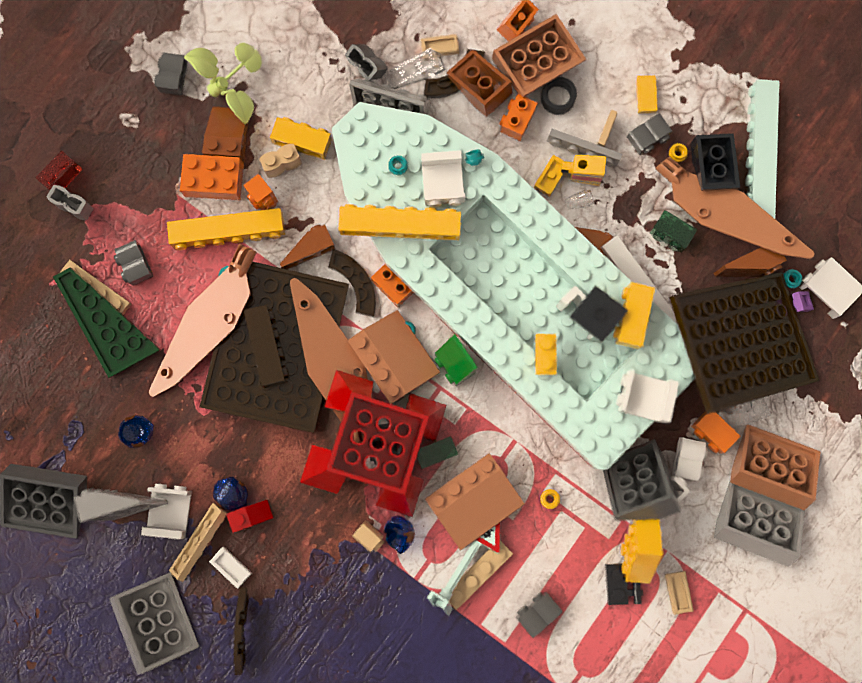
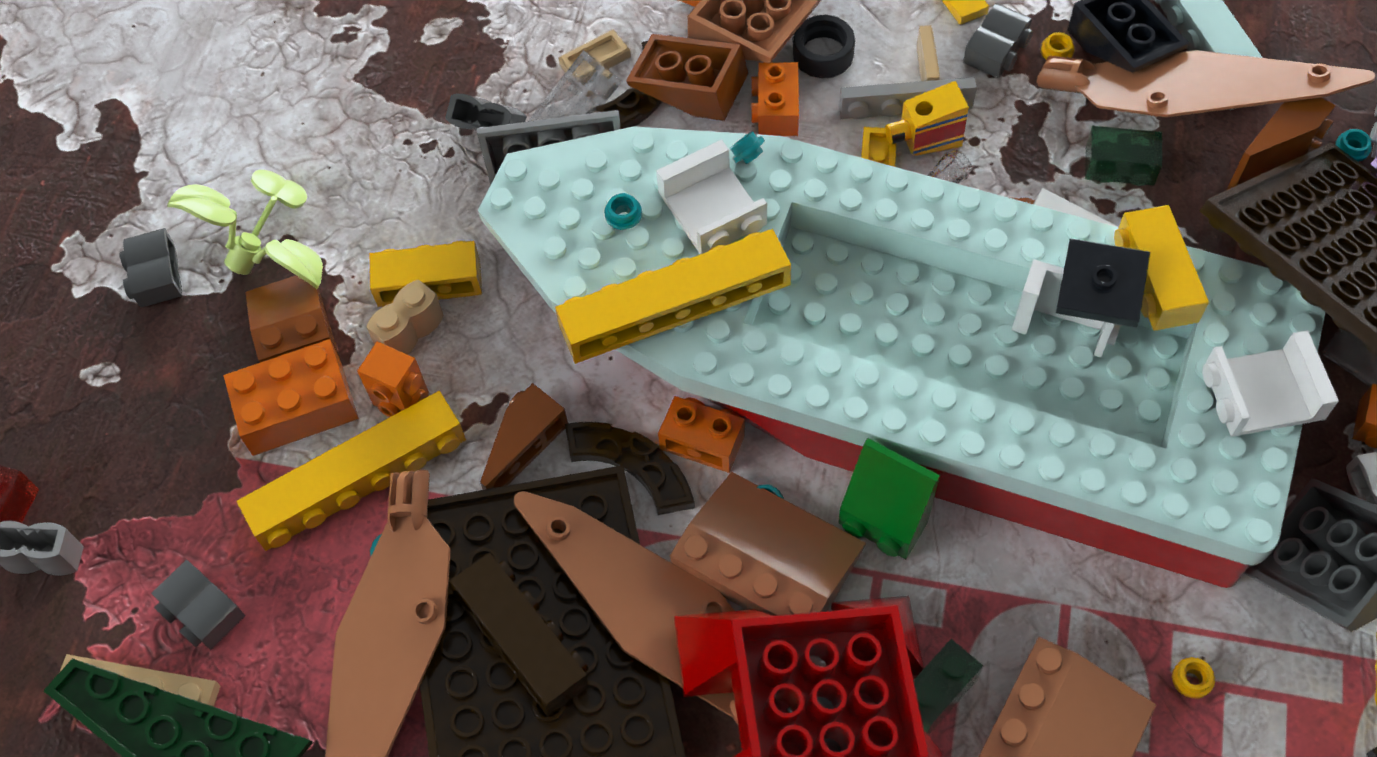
camera: 20 degrees left, 20 degrees down
yellow plate [535,334,557,375] -> none

